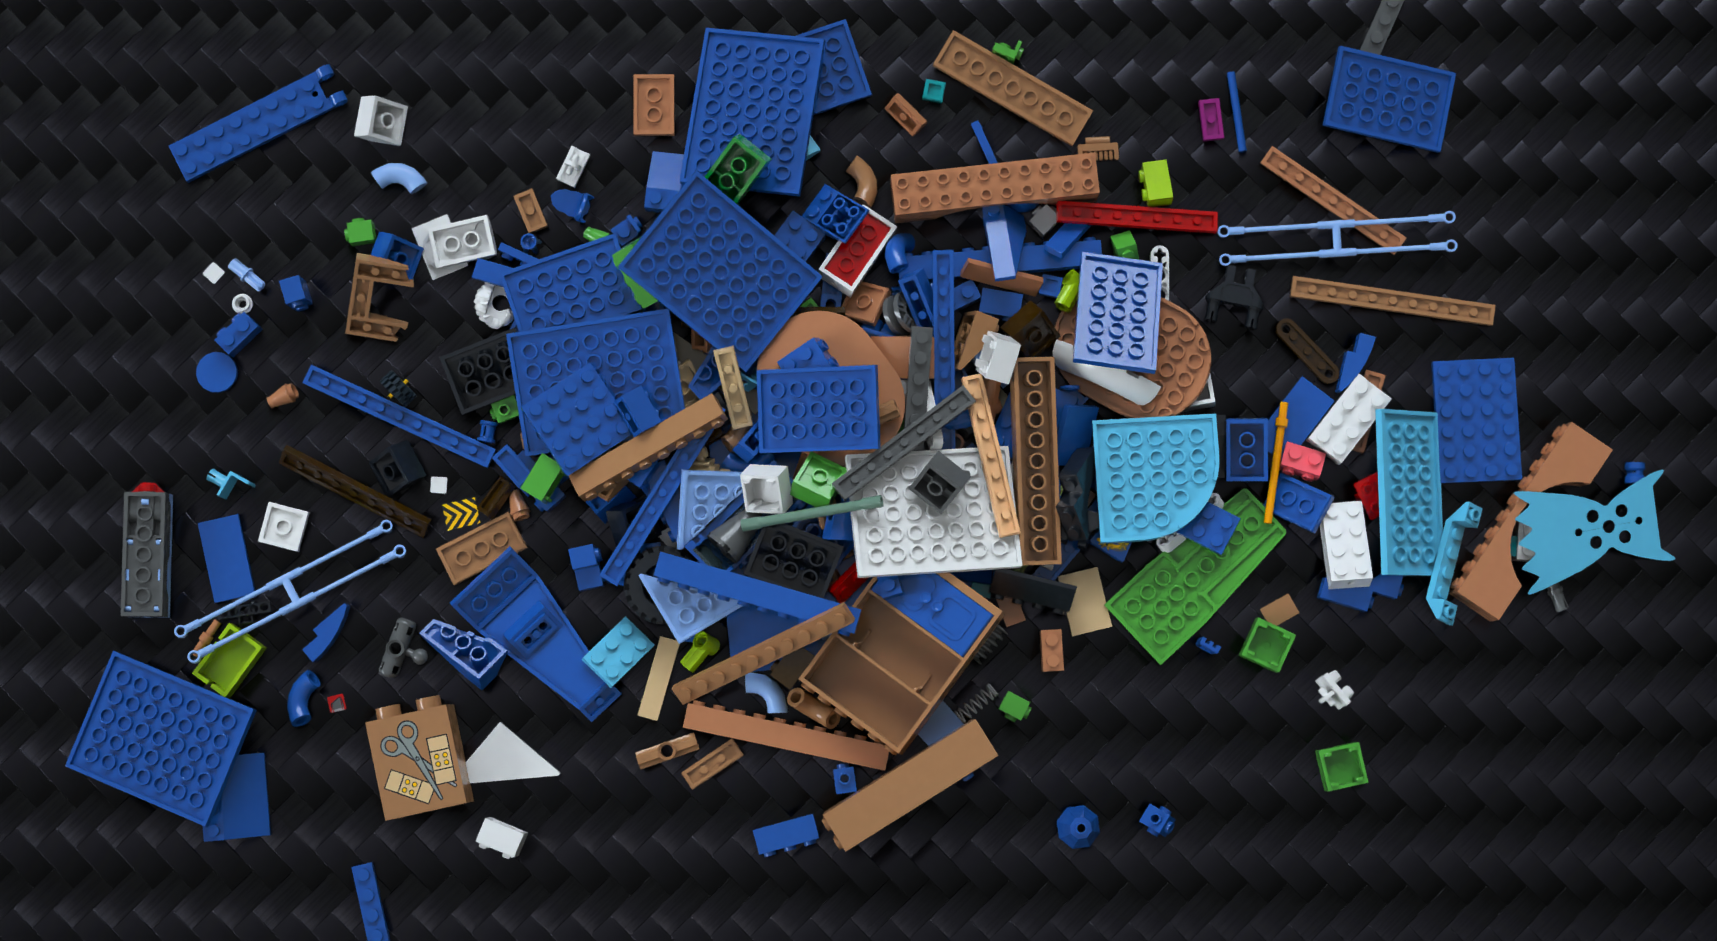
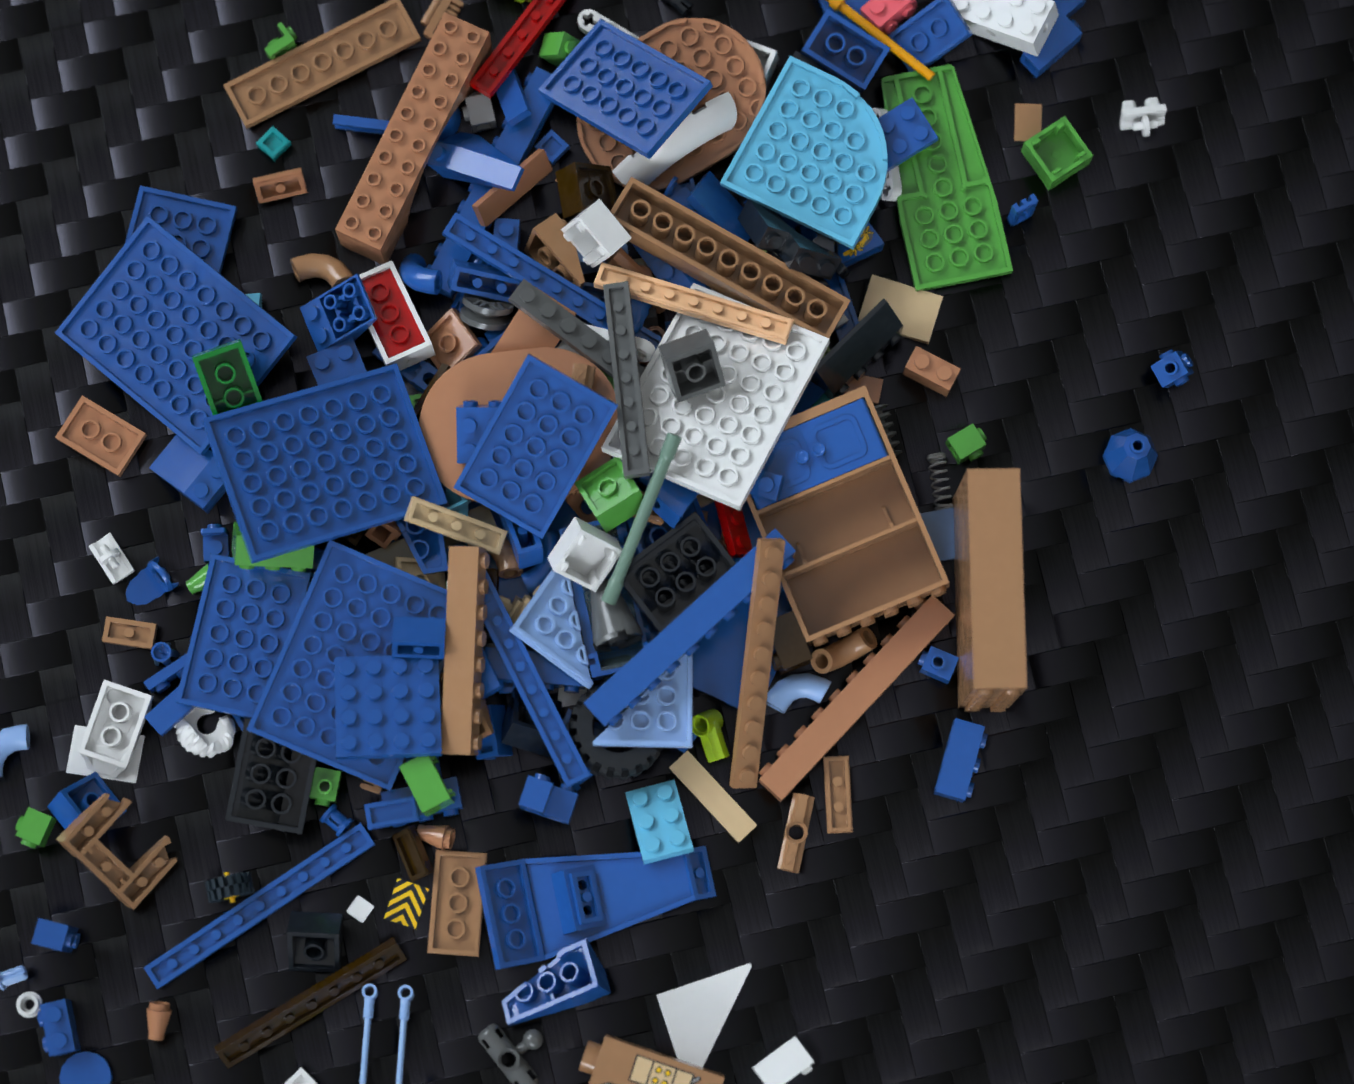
camera: 60 degrees left, 5 degrees down
blue brick [979,288,1023,322] -> none
lime piece [1054,269,1079,313] -> none
bright green container [1315,742,1369,792] -> none

